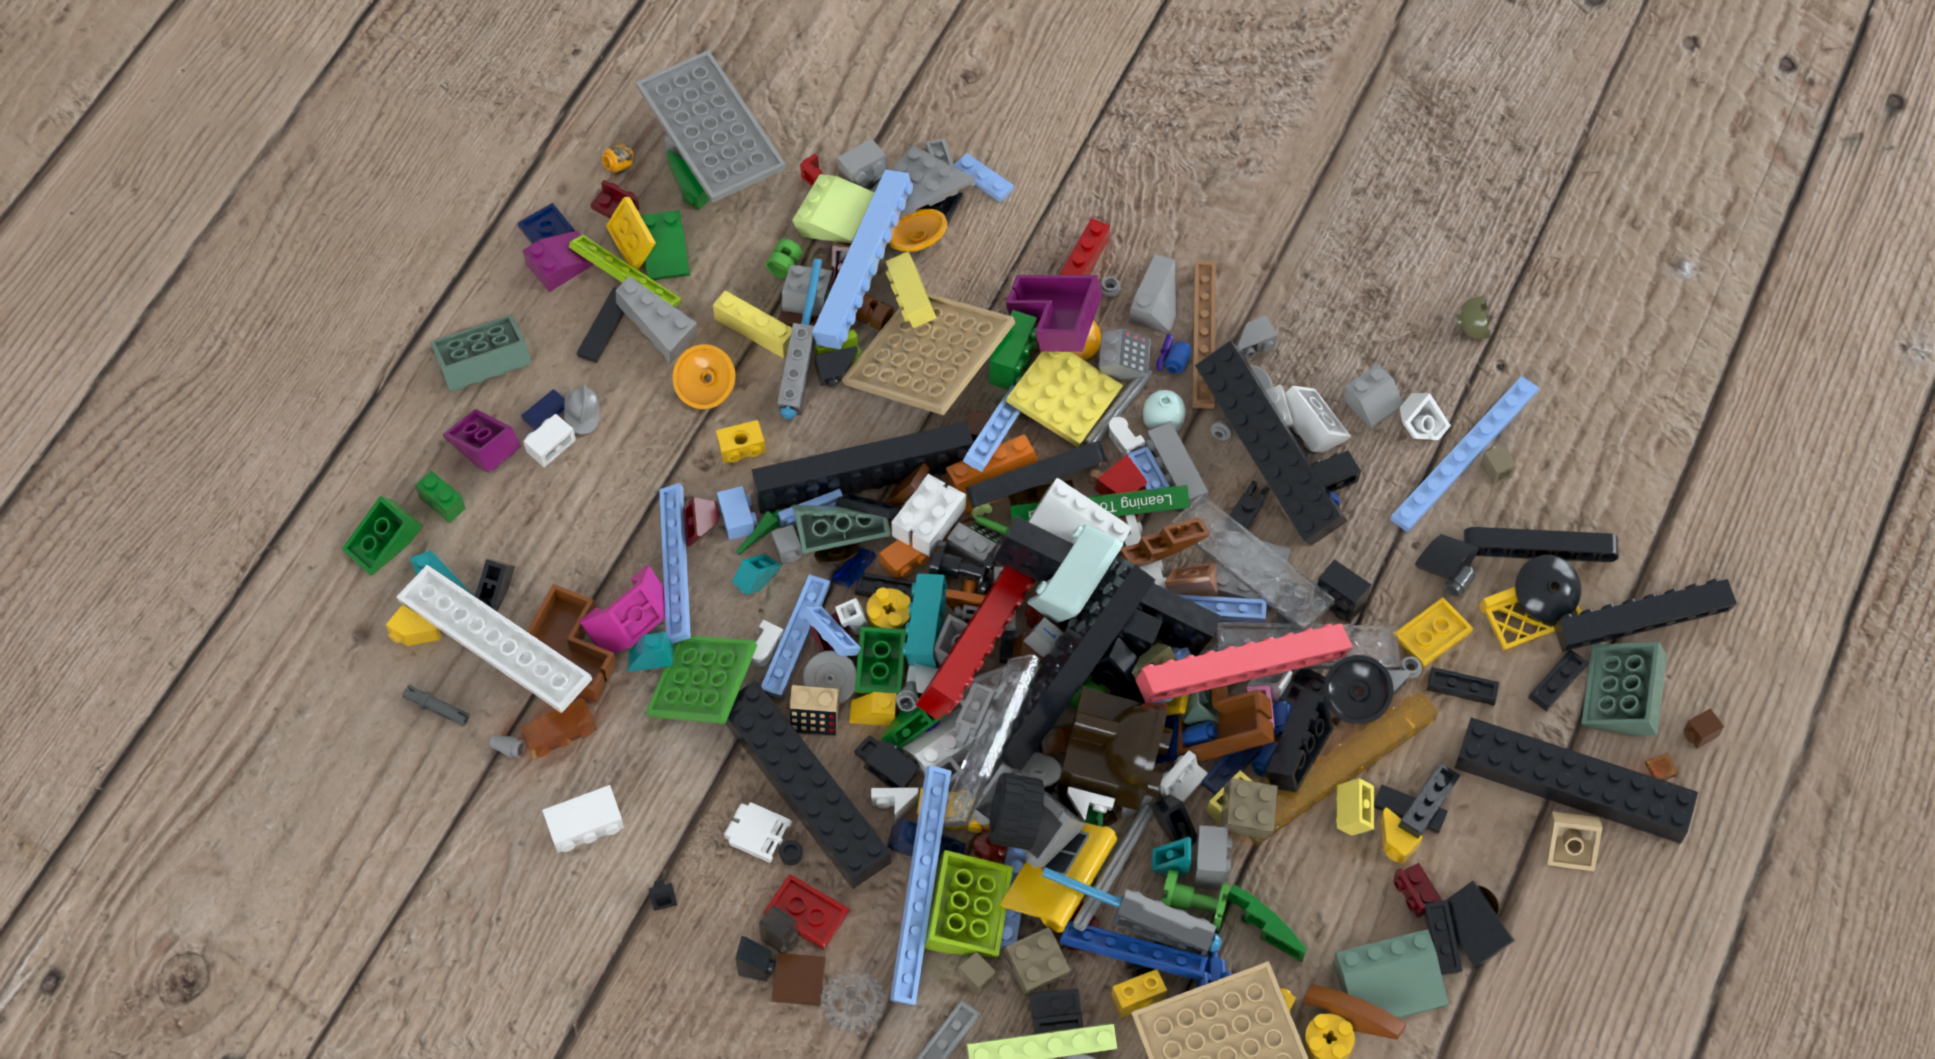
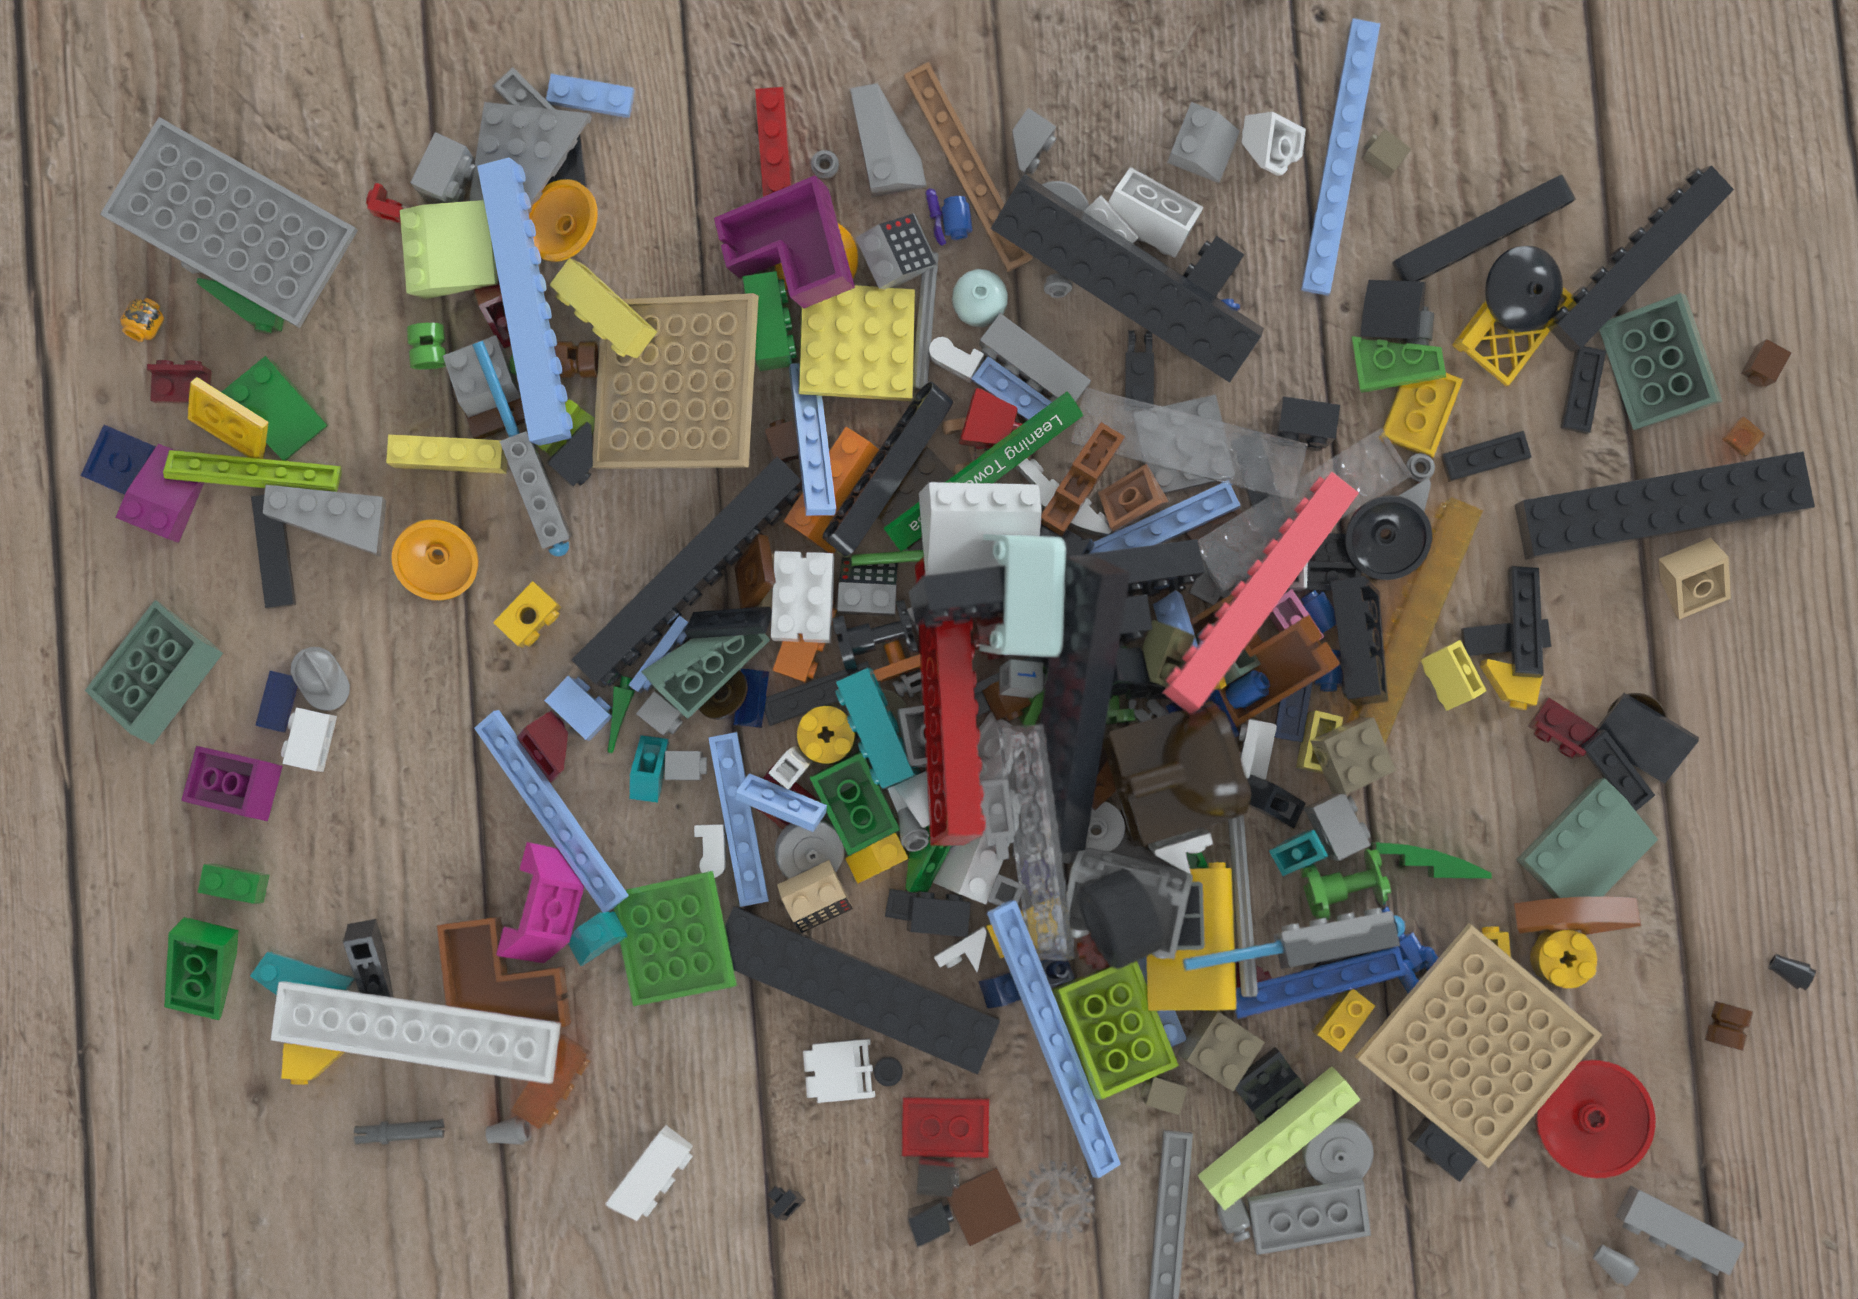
camera: 30 degrees left, 25 degrees up
none -> light grey brick [665,751,708,780]
none -> bright green wing [1352,336,1446,393]

